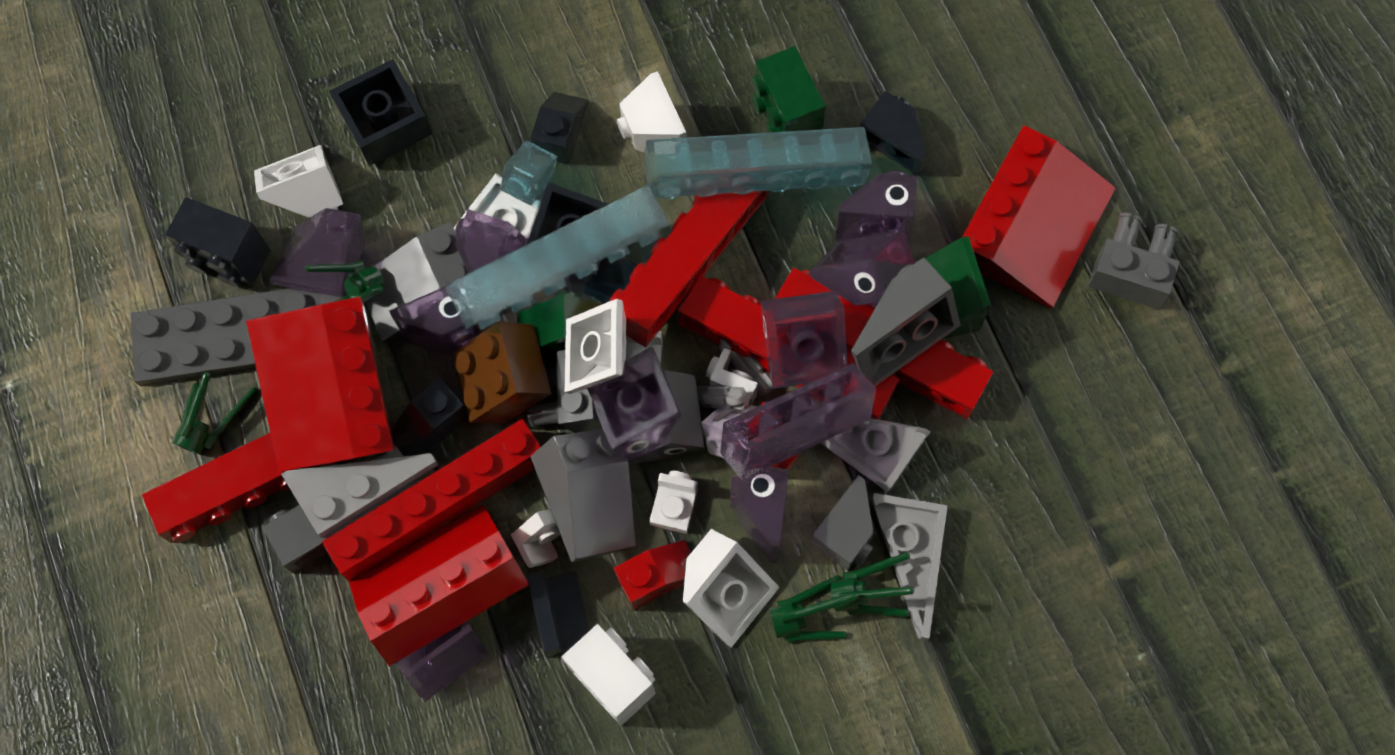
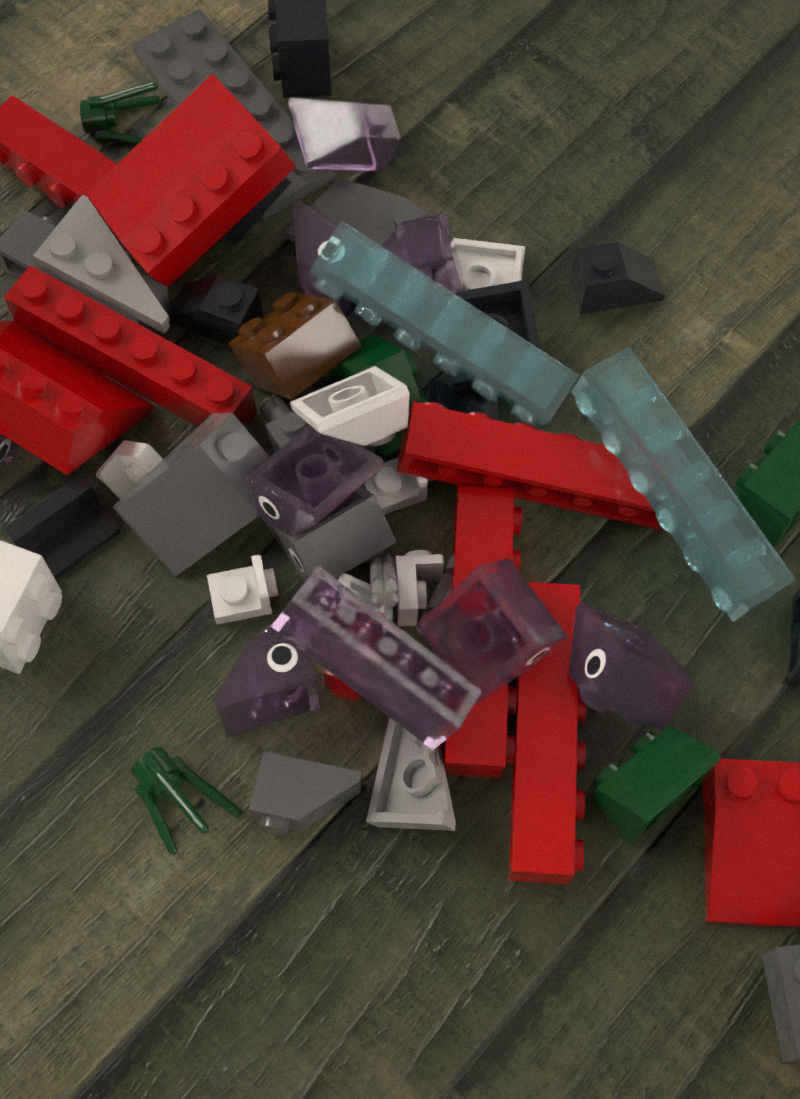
camera: 60 degrees right, 5 degrees down
white slope [254,145,343,218] -> none
dark green plant [305,261,384,302] -> none
black brick [329,59,432,166] -> none
clear light blue brick [500,140,558,206] -> none
red slope [613,540,691,610] -> none
white slope [617,71,688,166] -> none
white slope [683,529,779,647] -> none
dark green plant [831,552,915,617] -> none
clear purple slope [835,171,917,247] -> none
dark grey slope [851,257,961,391] -> none
light grey wing [872,493,948,641] -> none

